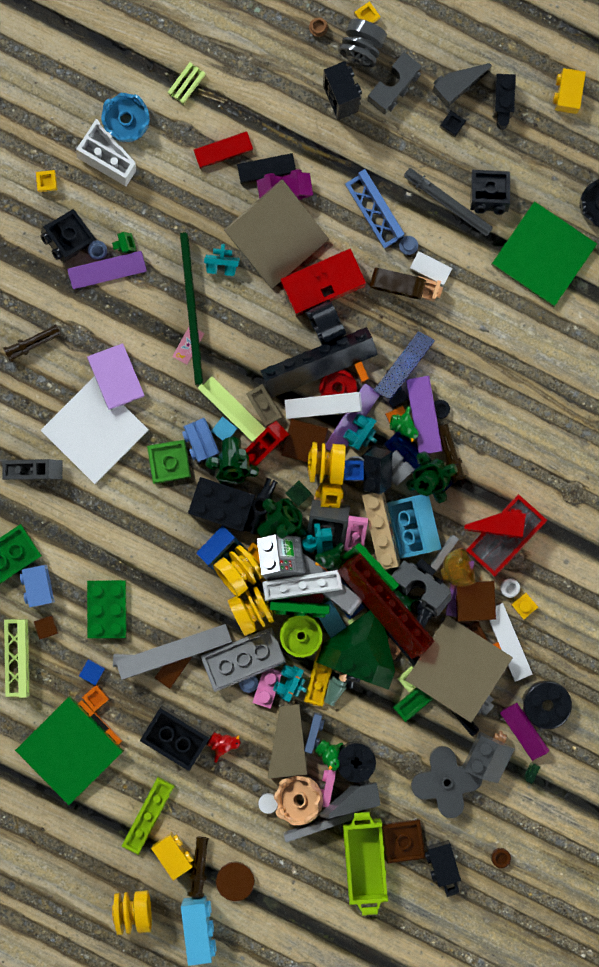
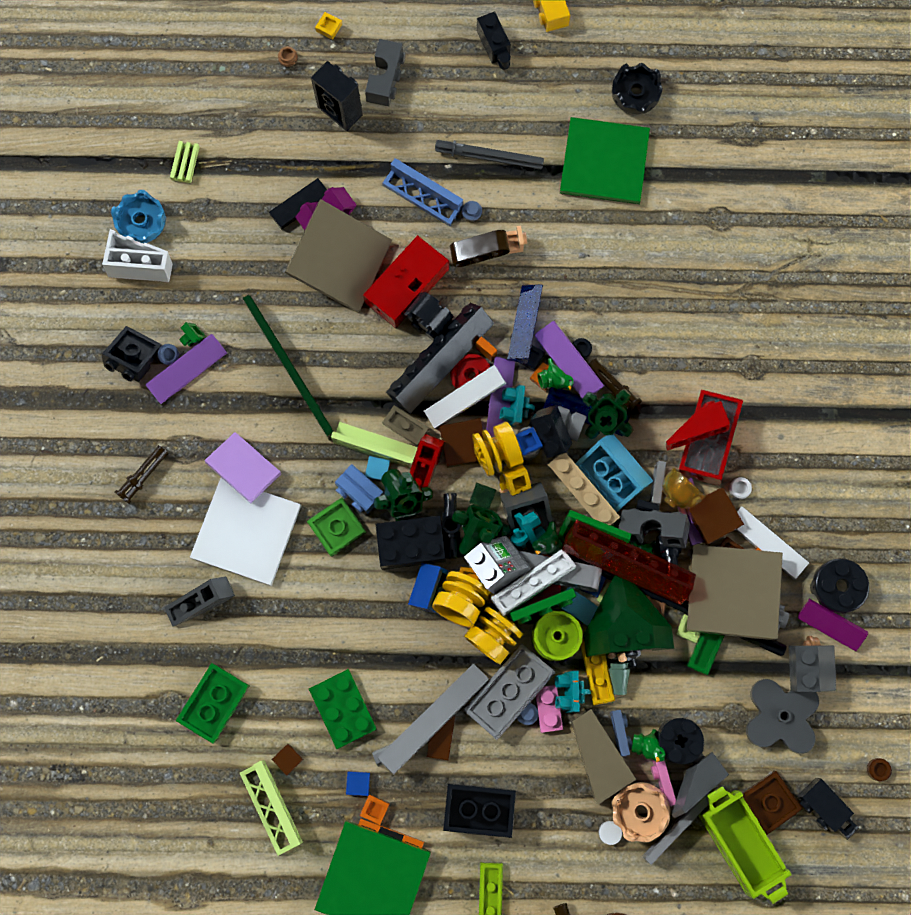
camera: 25 degrees left, 10 degrees down
medium blue brick [20,565,55,608] -> none
yellow plate [36,170,57,192] -> none
bright pink sticker [172,327,205,364] -> none
red tile [193,131,253,169] -> none
teal hips [204,244,240,276] -> none
red animal [207,732,241,763] -> none
dark grey wheel [338,18,387,67] -> none
bright pink plate [344,516,368,551] -> none
white tile [410,251,452,286] -> none
dark grey slope [432,63,492,108] -> none
black tile [440,110,466,137] -> none
black plate [470,170,510,215] -> none
yellow plate [511,592,538,619] -> none
clear green tile [523,762,540,784] -> none

